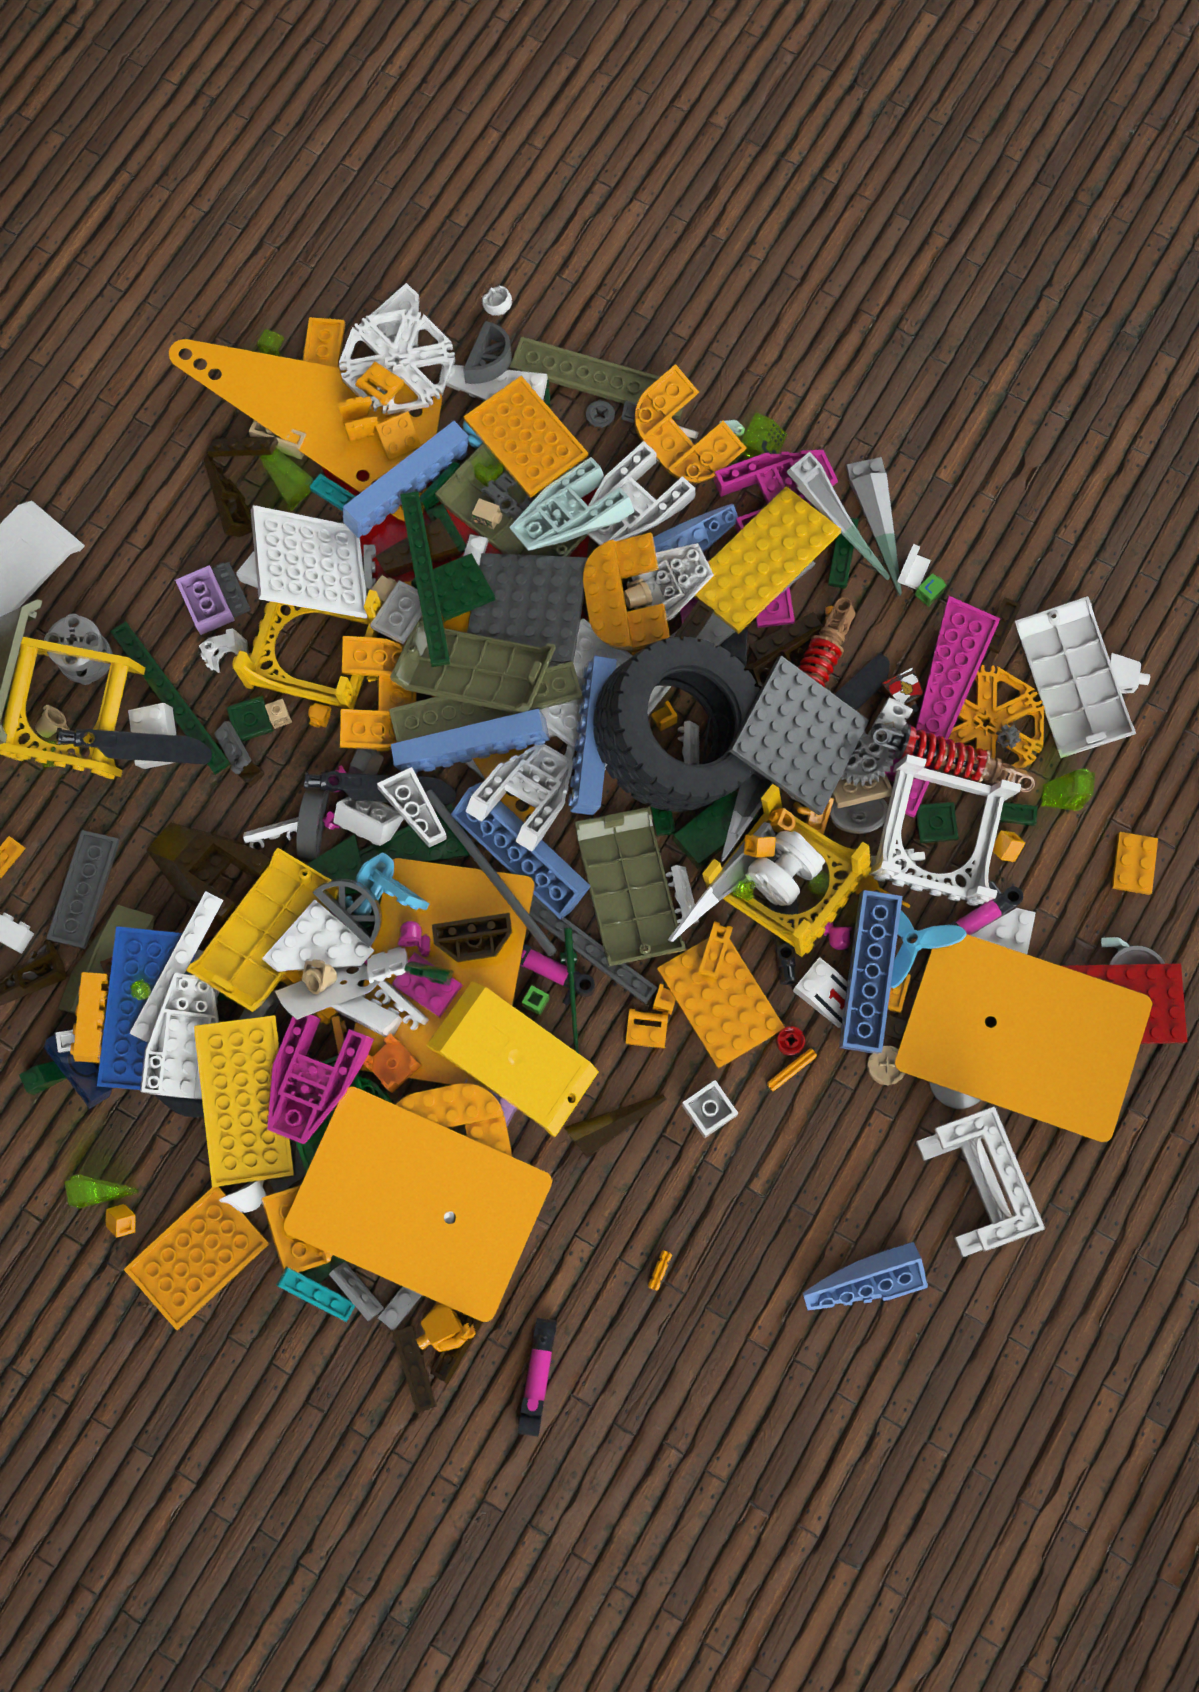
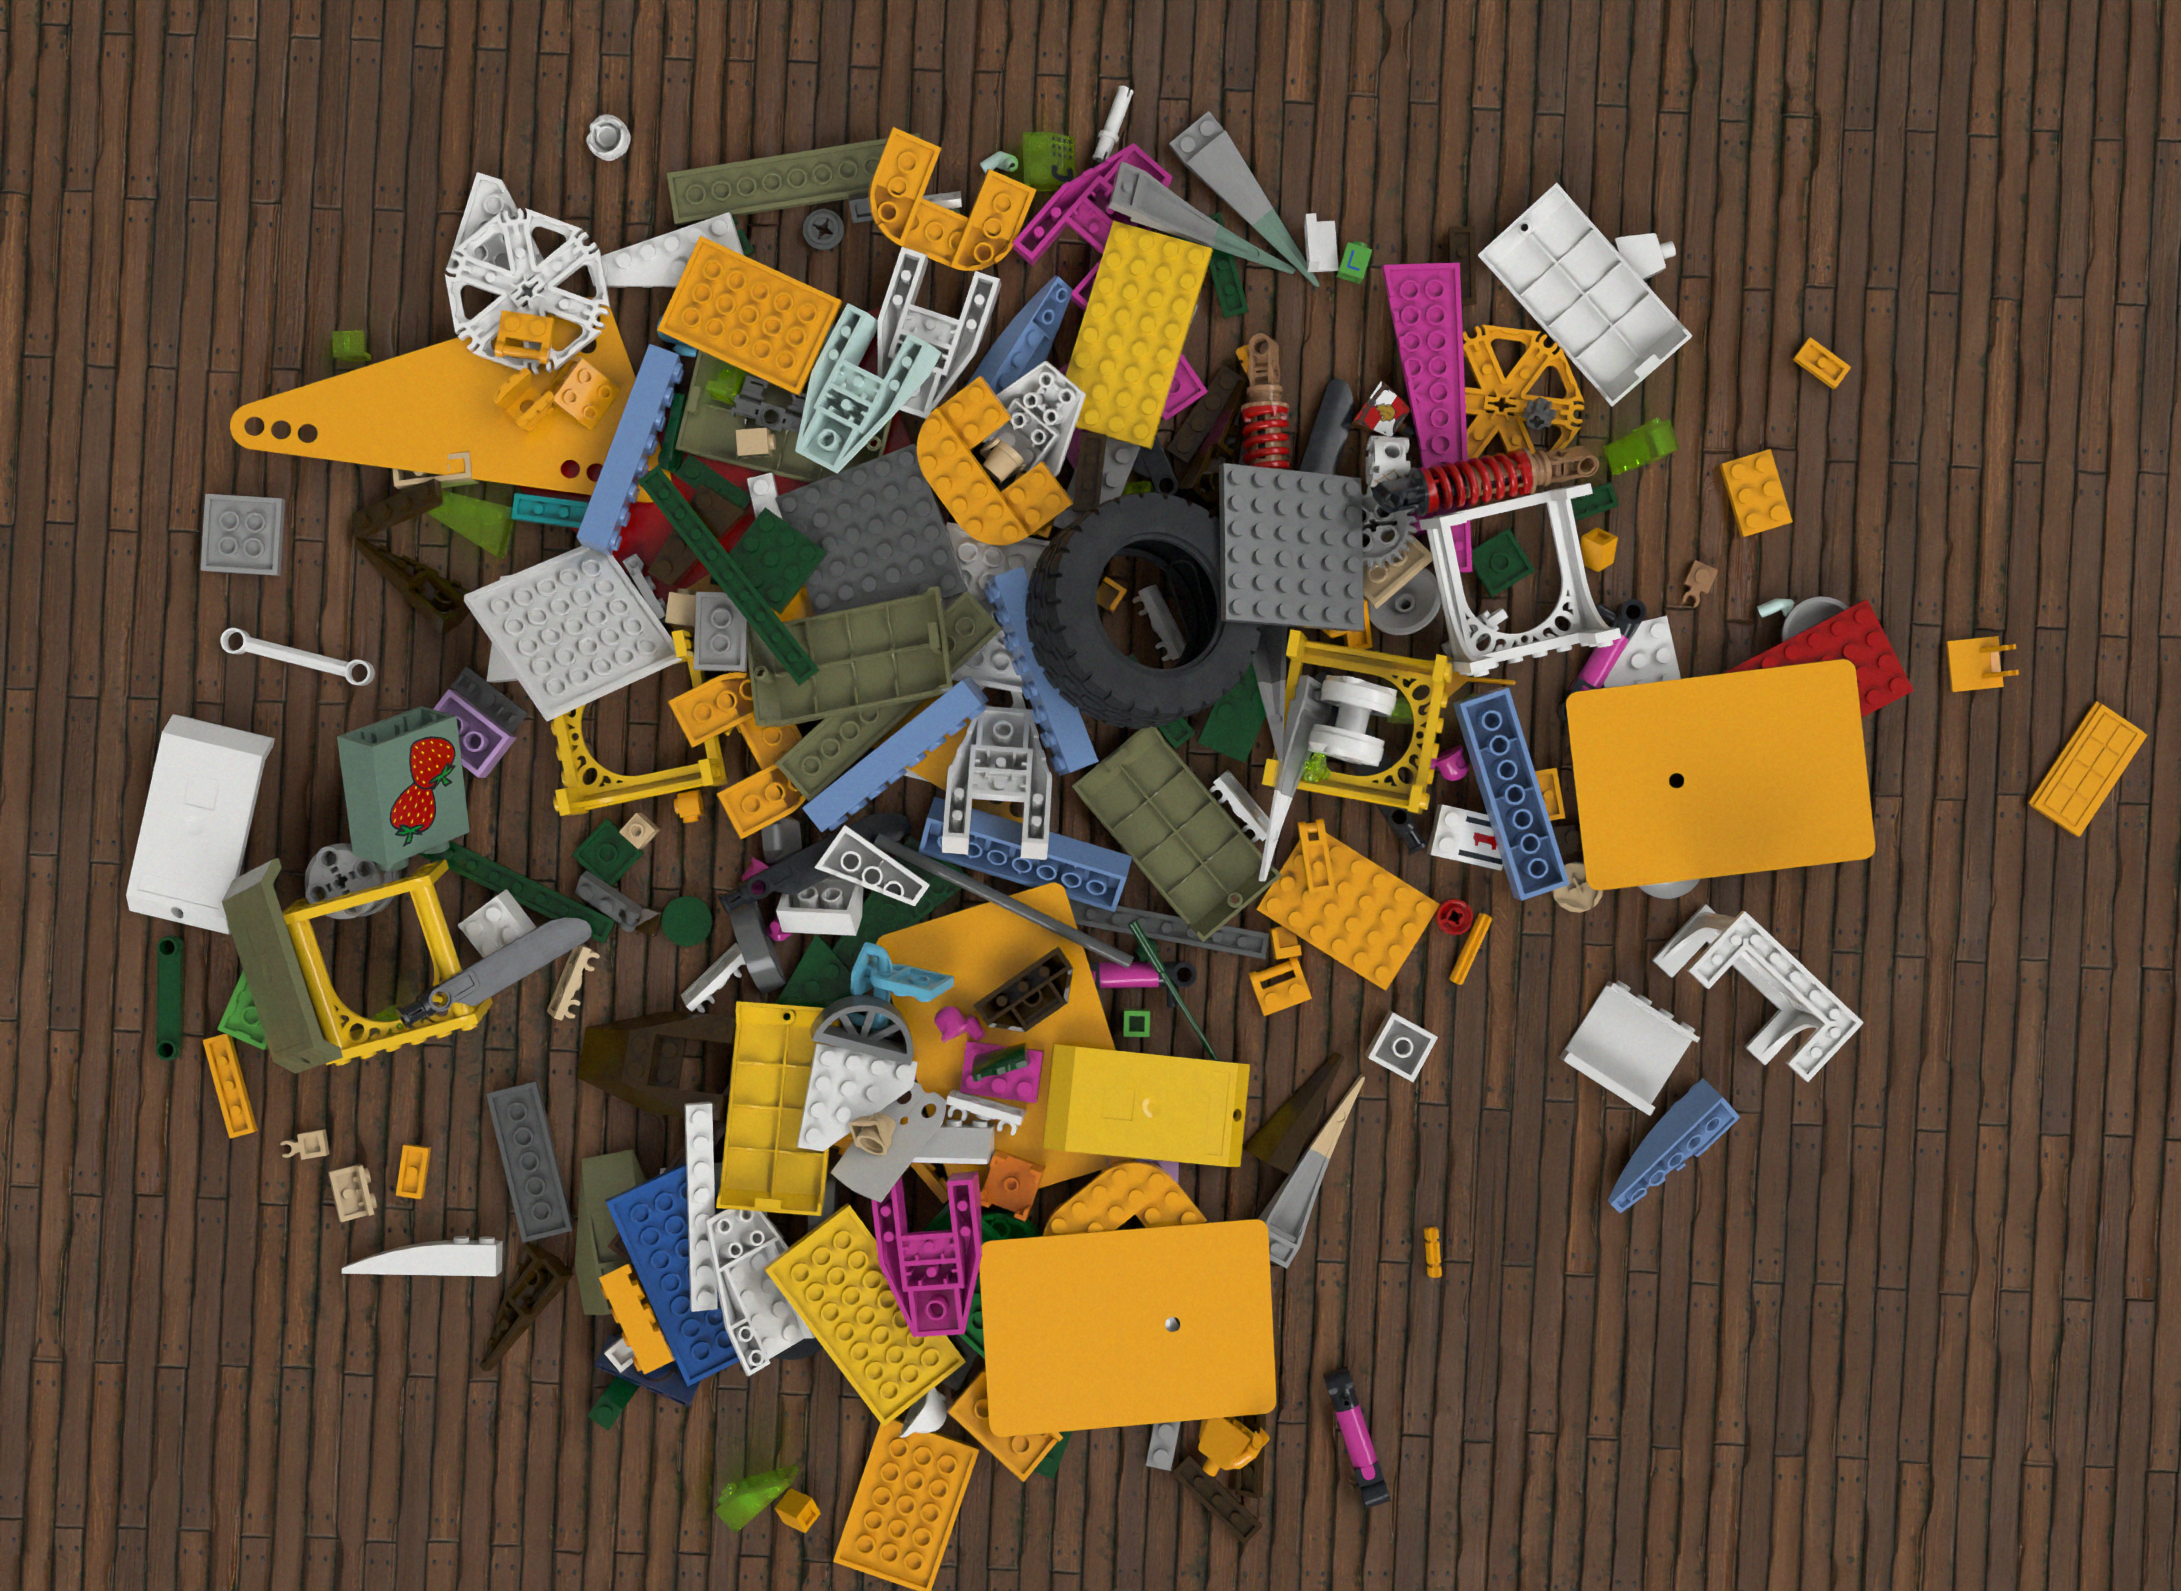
camera: 25 degrees left, 15 degrees up
tan piece [35,705,70,738] -> none
clear neon green plate [130,980,151,1000] -> none
white tile [199,628,249,673] -> none
teal tile [276,1266,355,1322] -> none
light orange plate [303,317,345,367] -> none
light grey plate [329,1262,384,1321] -> none
white plate [367,946,408,983] -> none
dark grey window [463,321,512,384] -> none
light orange panel [744,835,776,858] -> none
light orange plate [768,808,796,833] -> none
medium azure piece [891,911,967,988] -> none
none -> light grey plate [200,494,285,576]
none -> white piece [220,628,375,686]
none -> sand green brick [337,706,470,871]
none -> tan plate [547,943,600,1020]
none -> dark green tile [661,895,714,947]
none -> white pin [1092,86,1134,163]
none -> light grey plate [1258,1074,1365,1268]
none -> white panel [1559,980,1700,1116]
none -> medium nougat plate [1680,560,1718,608]

